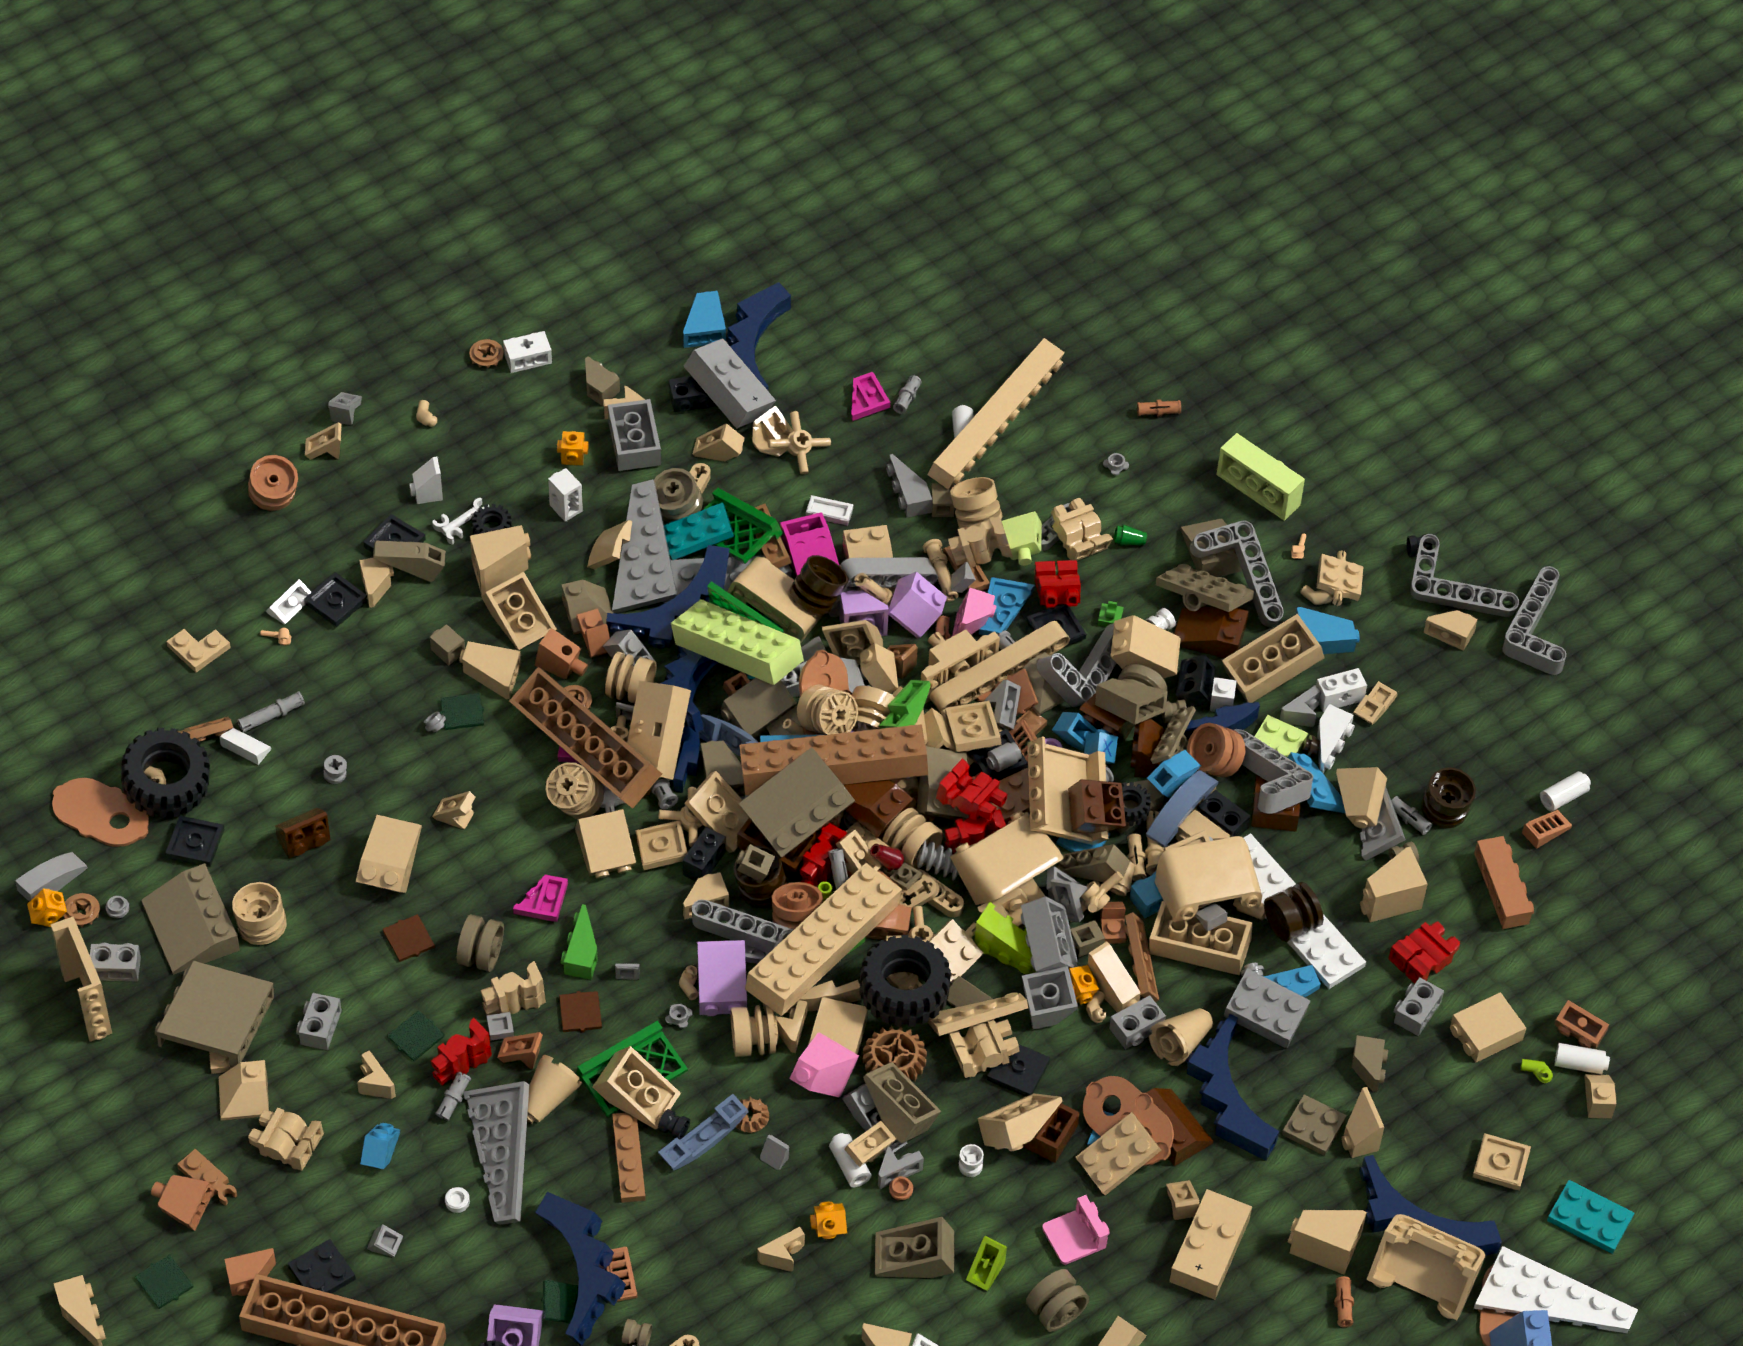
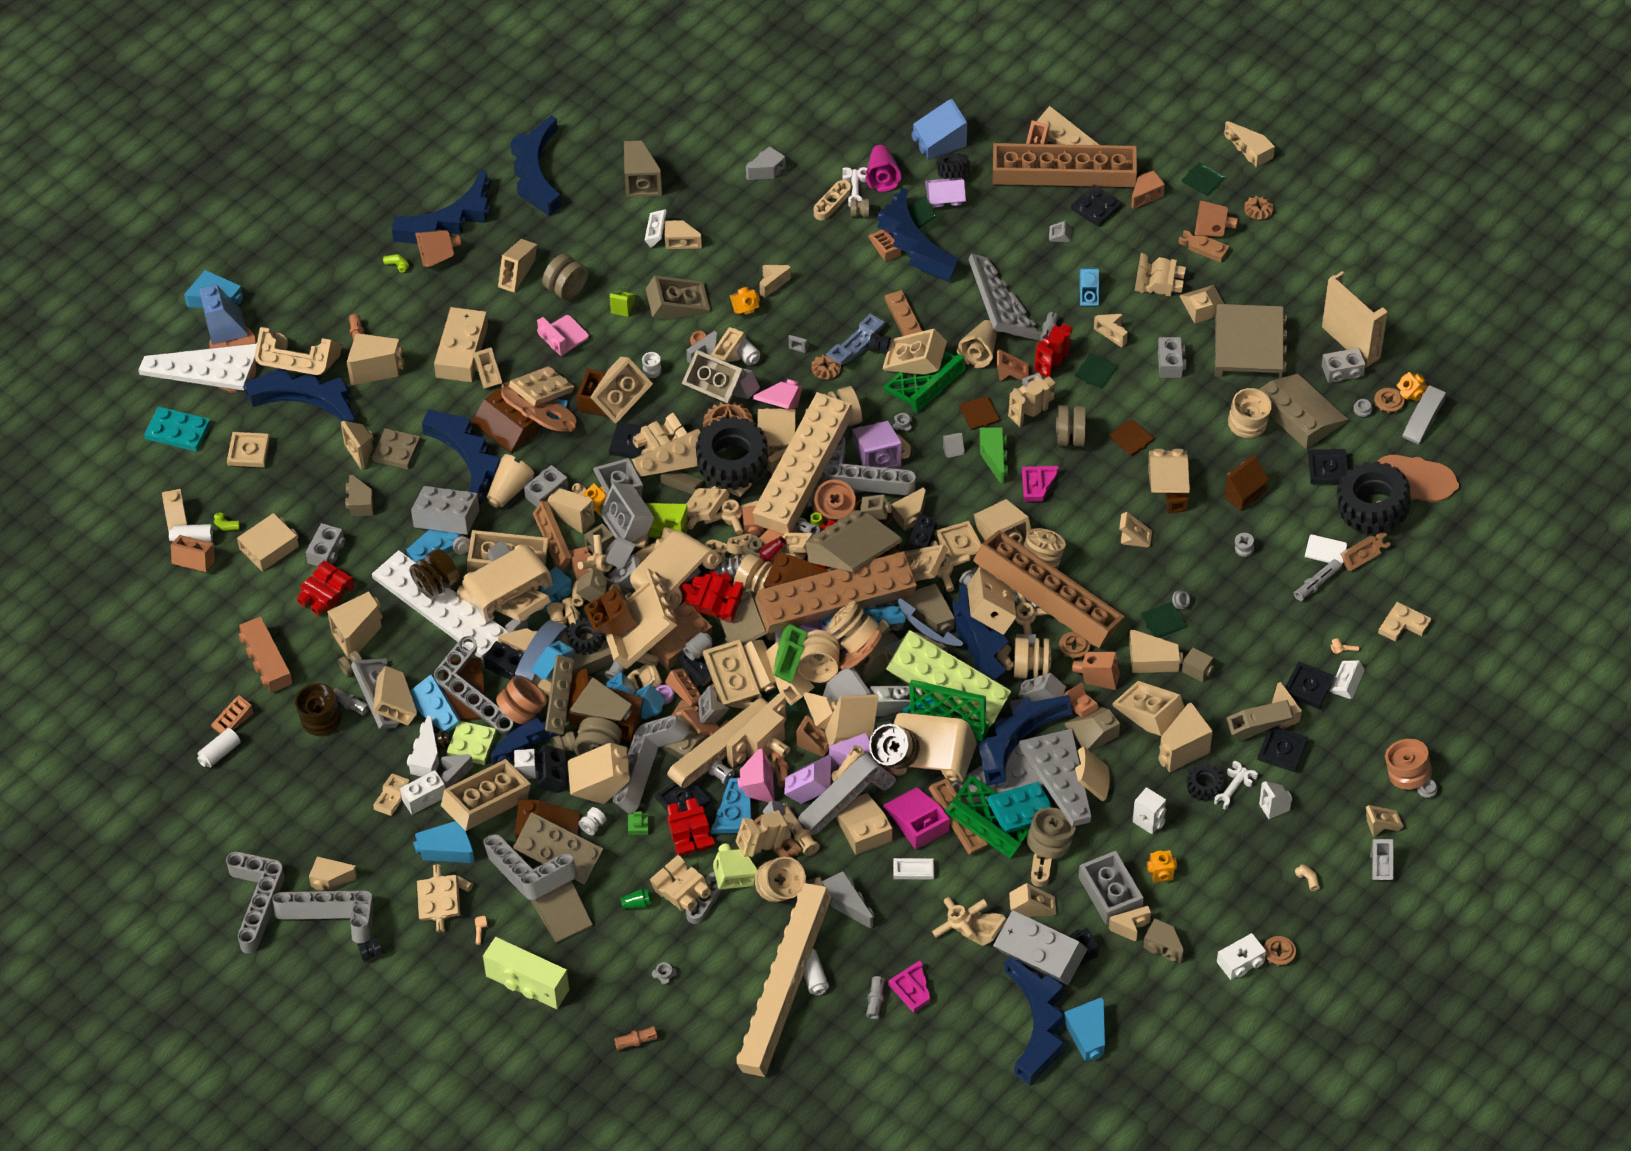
camera: 170 degrees right, 0 degrees up
white tile [445,1187,470,1213] -> none
none -> medium nougat gear [1244,196,1273,220]

